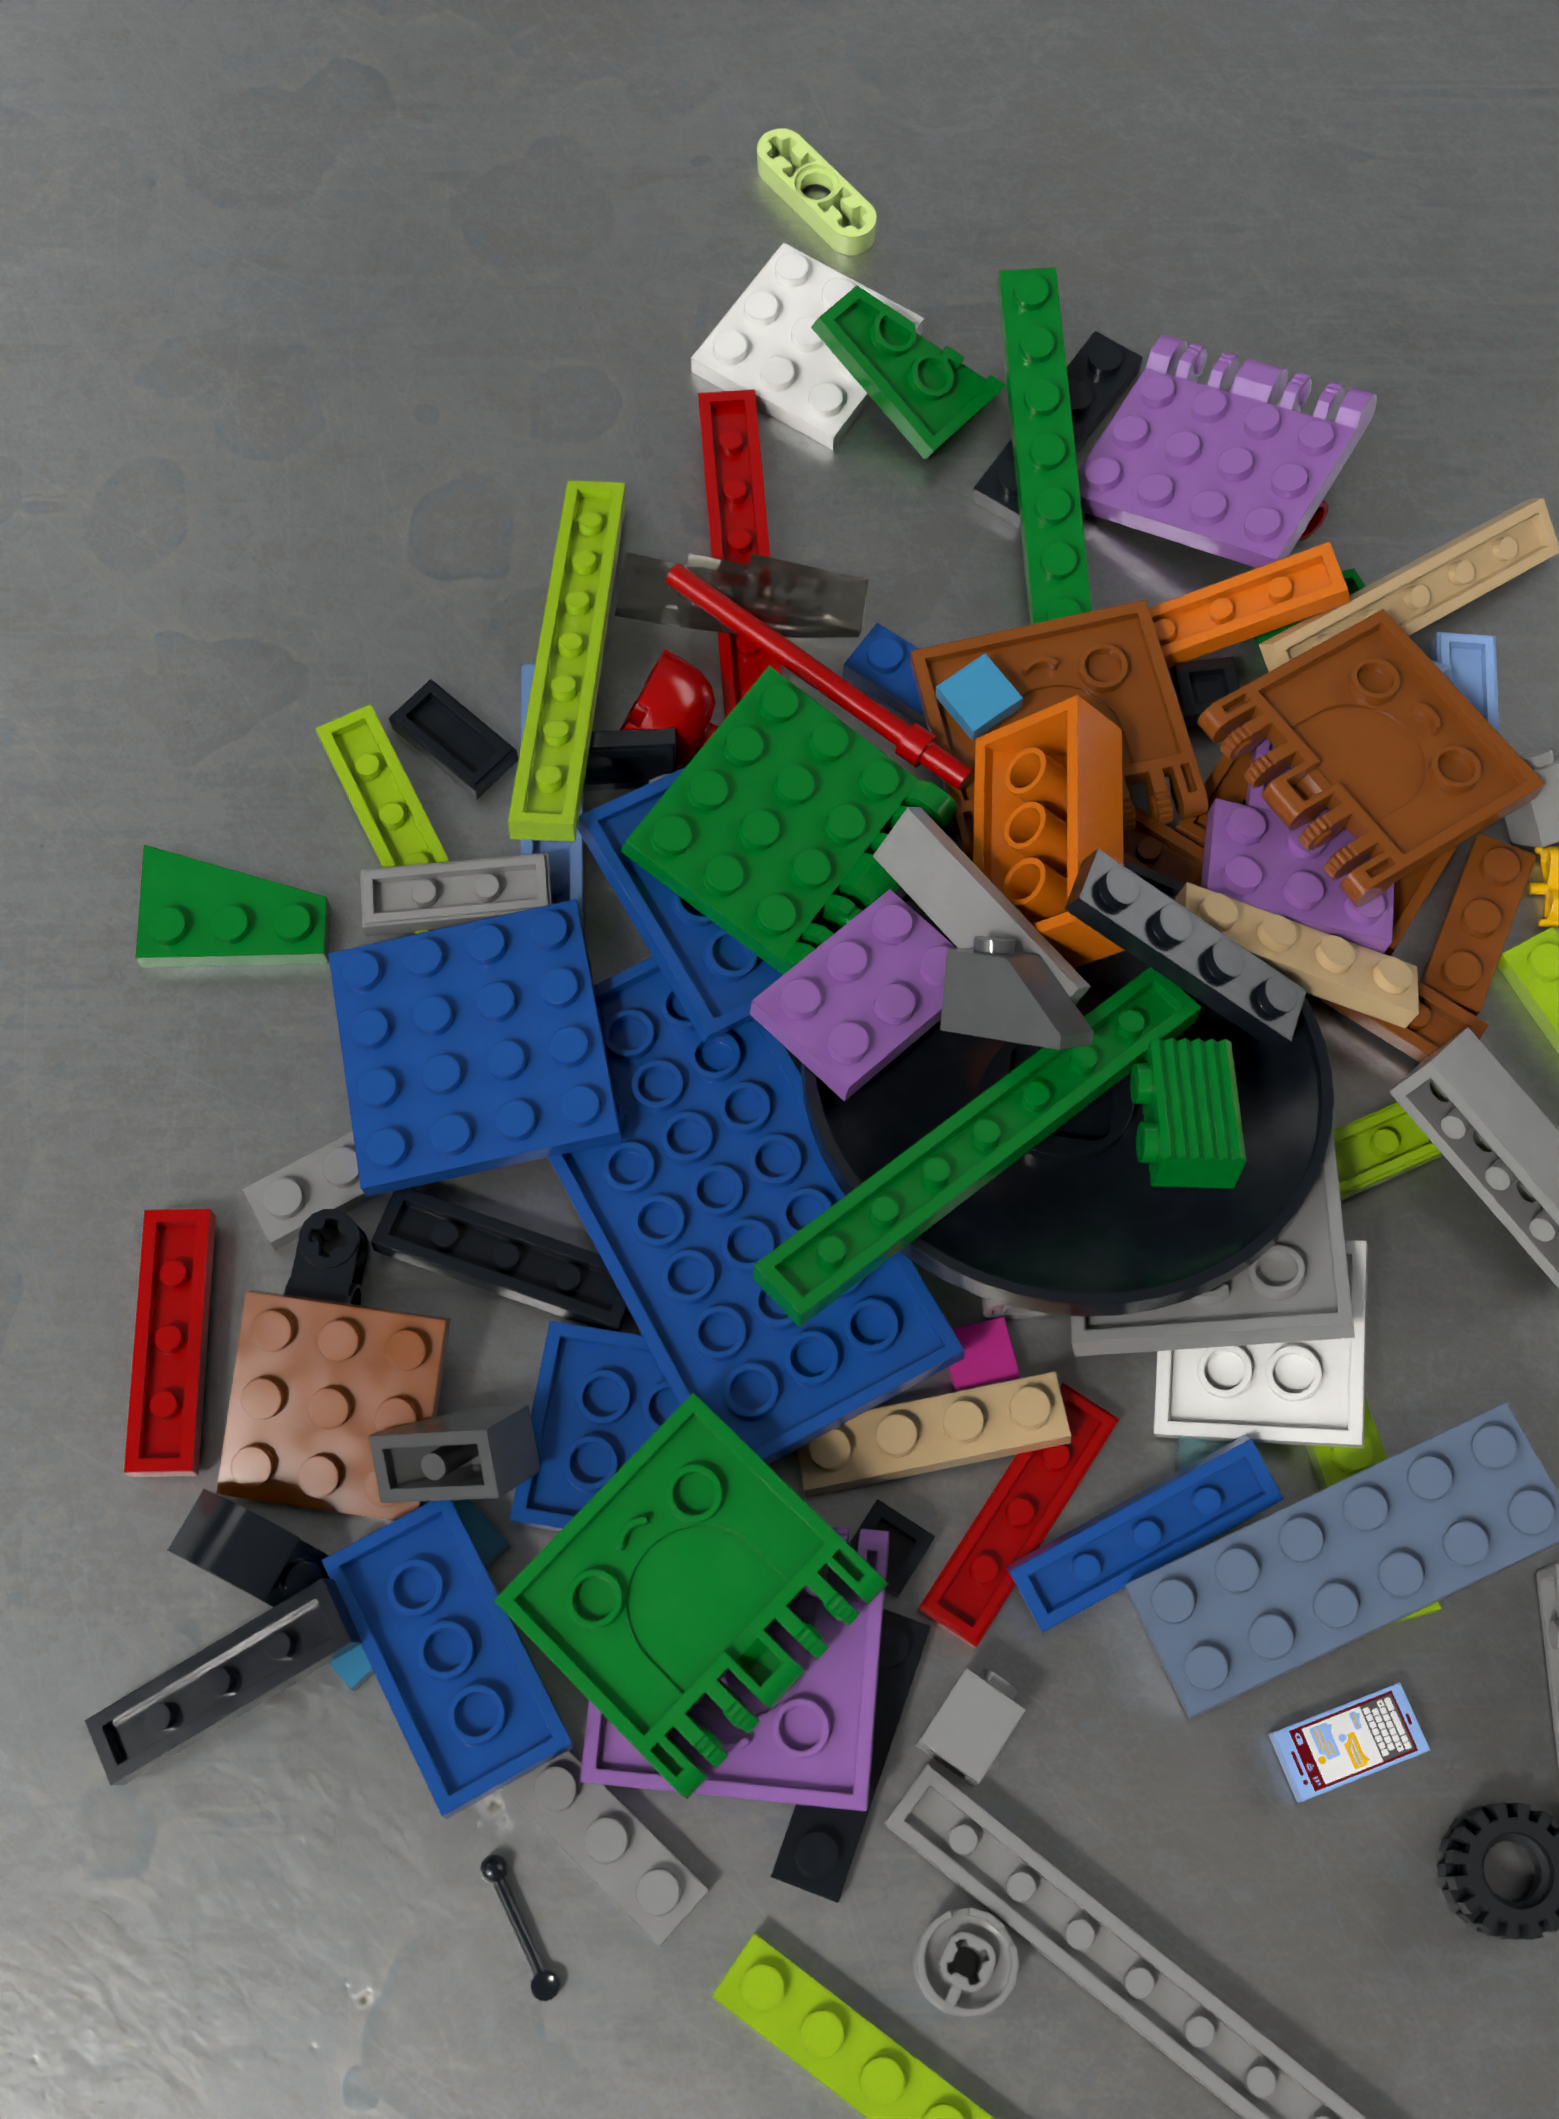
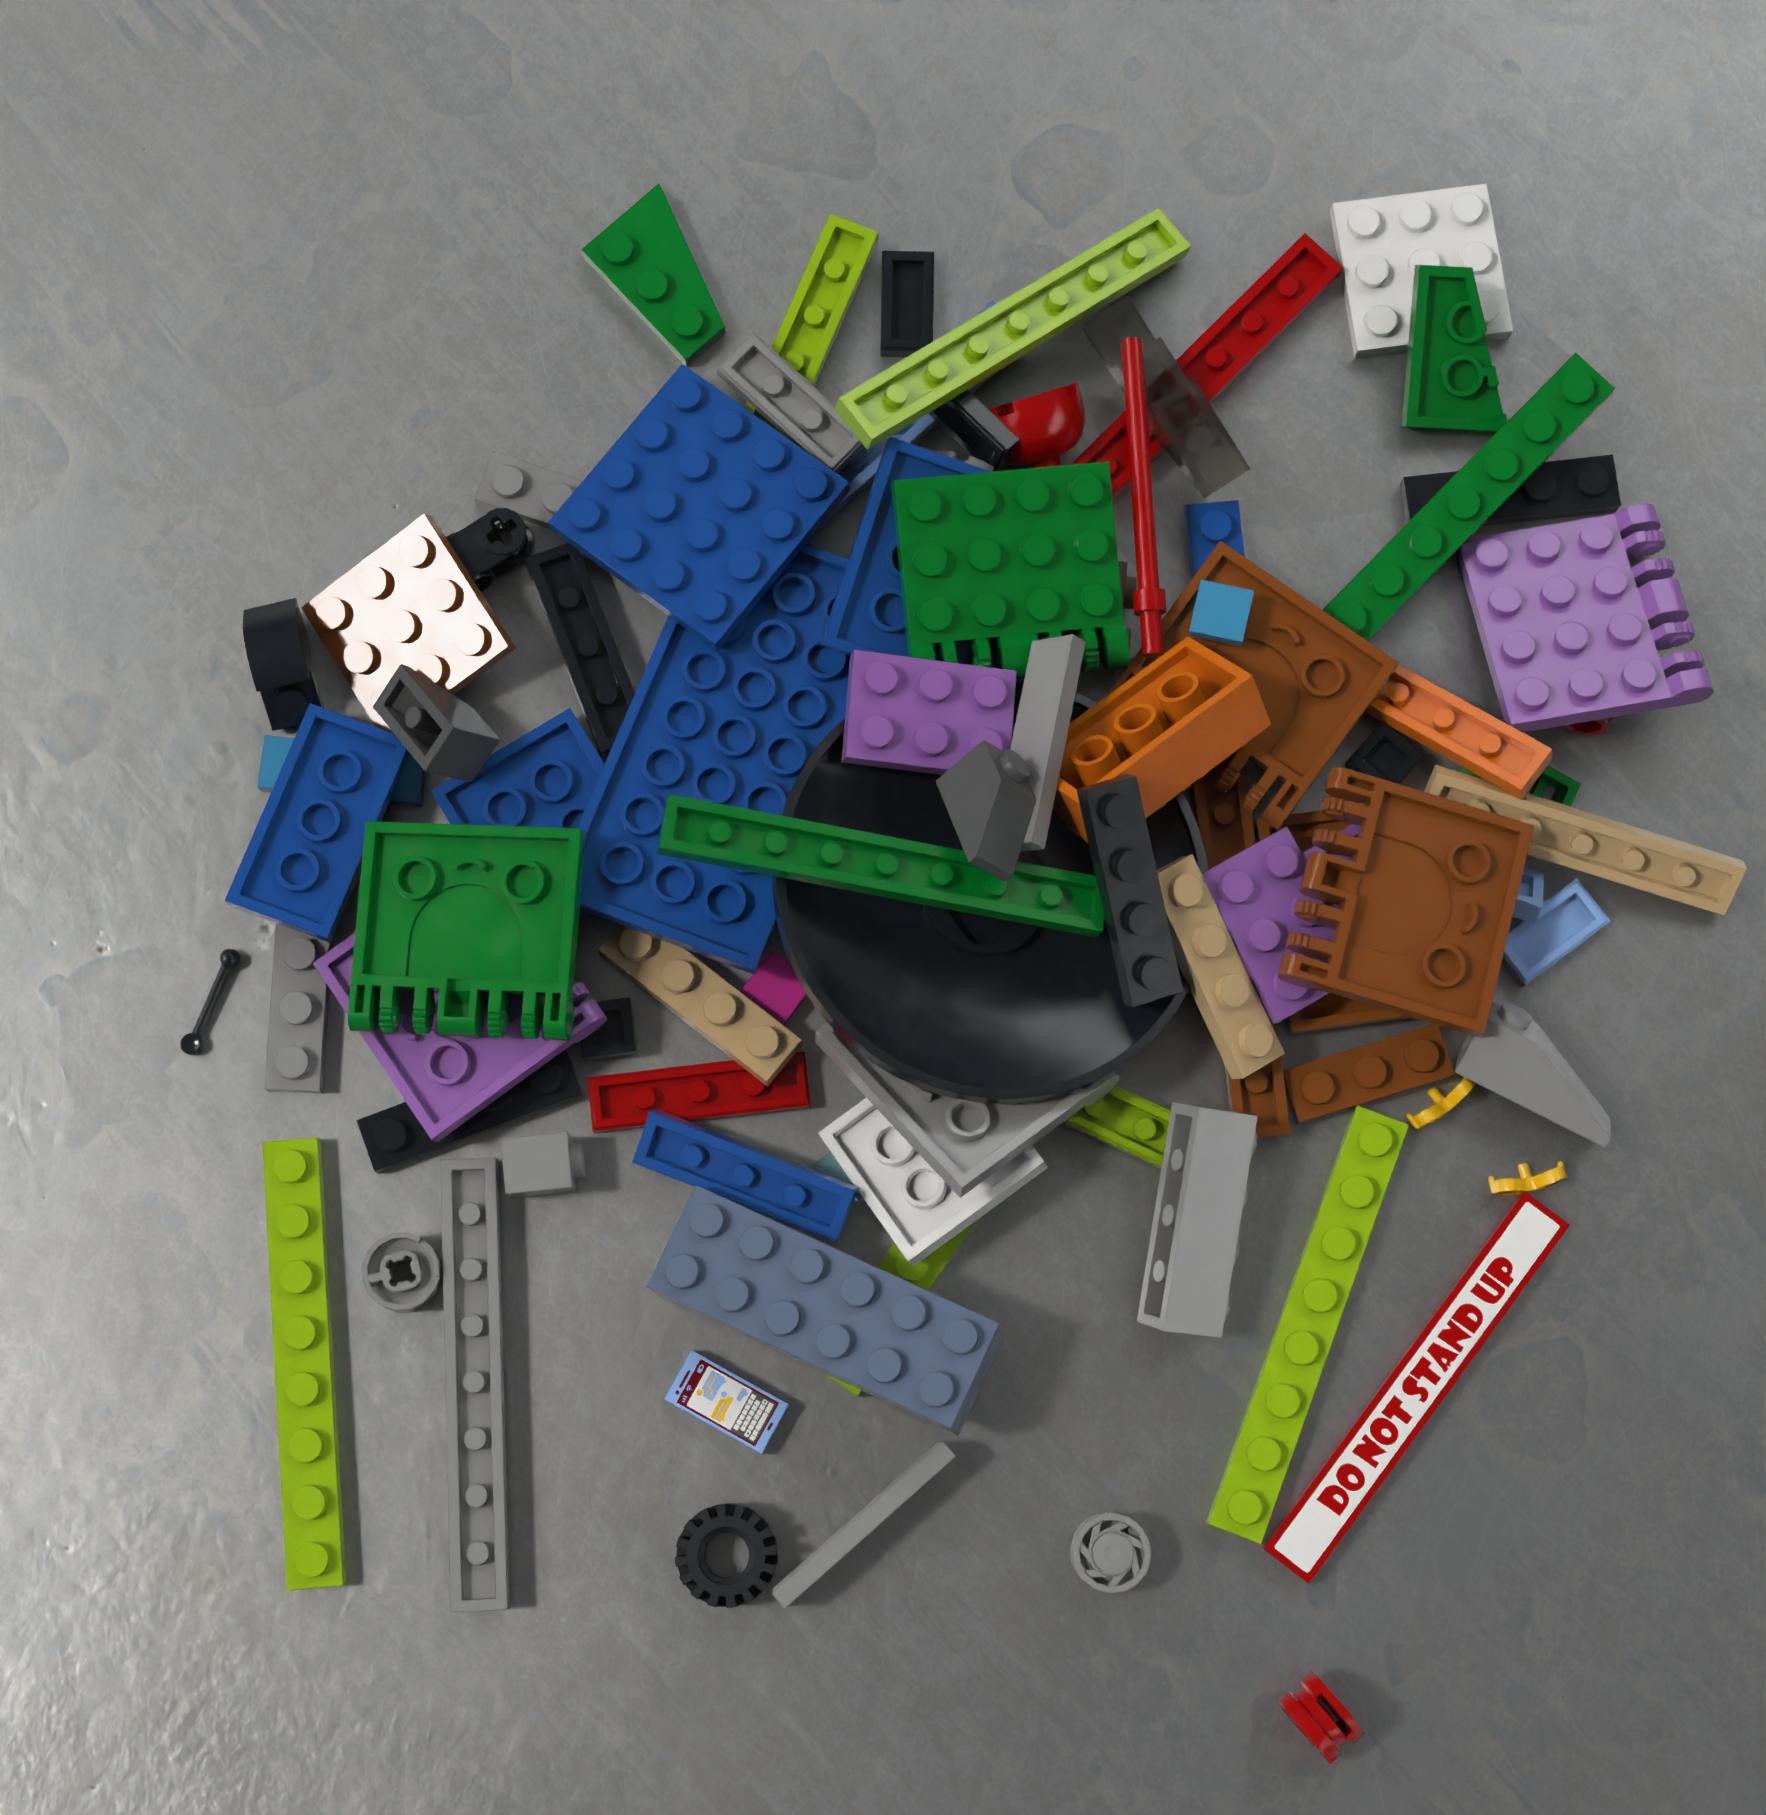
camera: 50 degrees right, 10 degrees up
black plate [84,1578,362,1786] -> none
red plate [124,1209,216,1477] -> none
yellowish green beam [757,128,877,256] -> none
green brick [1130,1037,1246,1188] -> none

